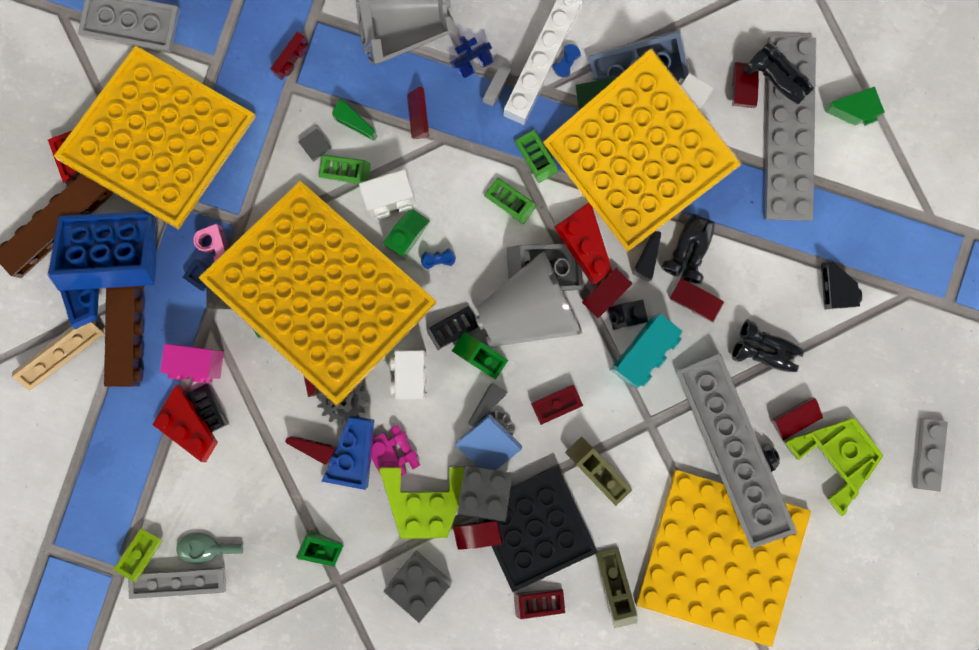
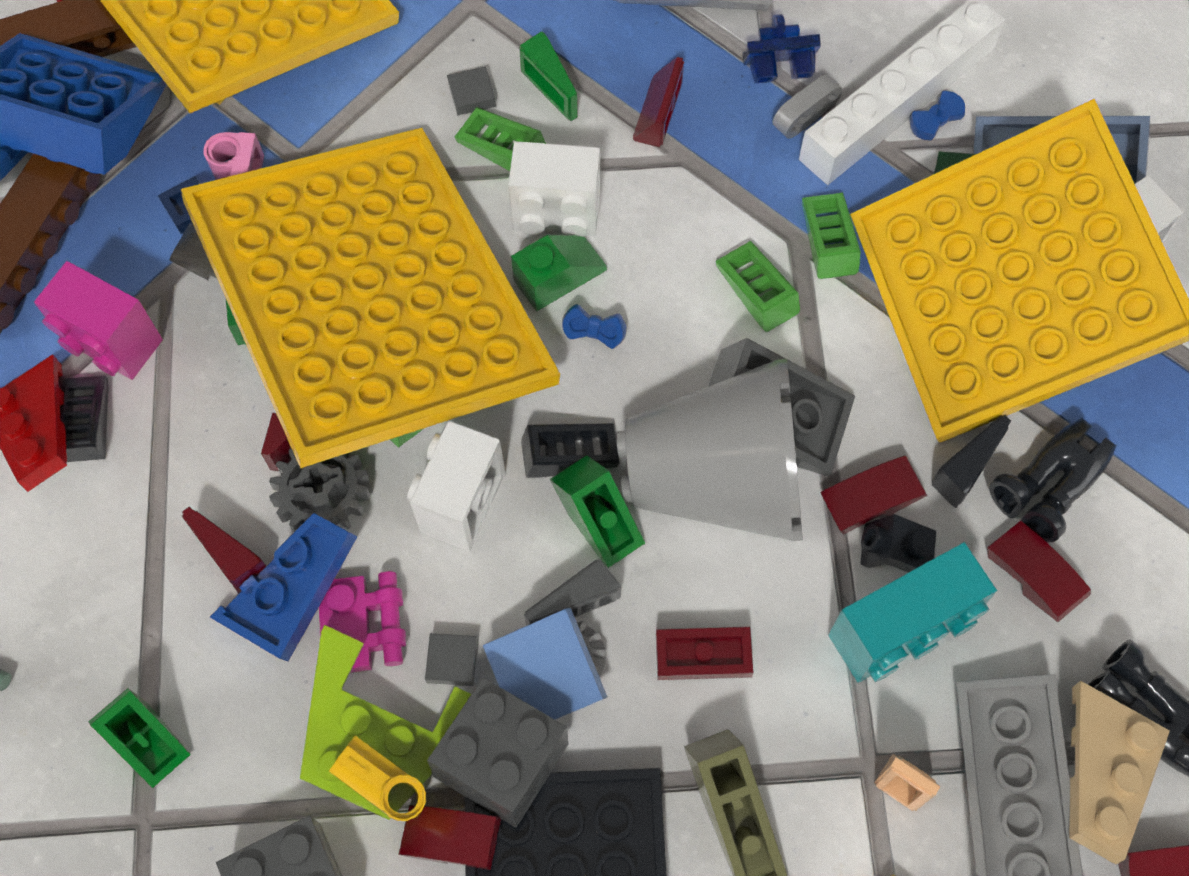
camera: 25 degrees right, 20 degrees down
red wing [554,203,612,285] -> none
none -> yellow piece [329,735,426,821]
none -> dark grey tile [425,633,478,686]
none -> light nougat slope [874,754,940,811]
none -> tan wing [1069,681,1170,865]

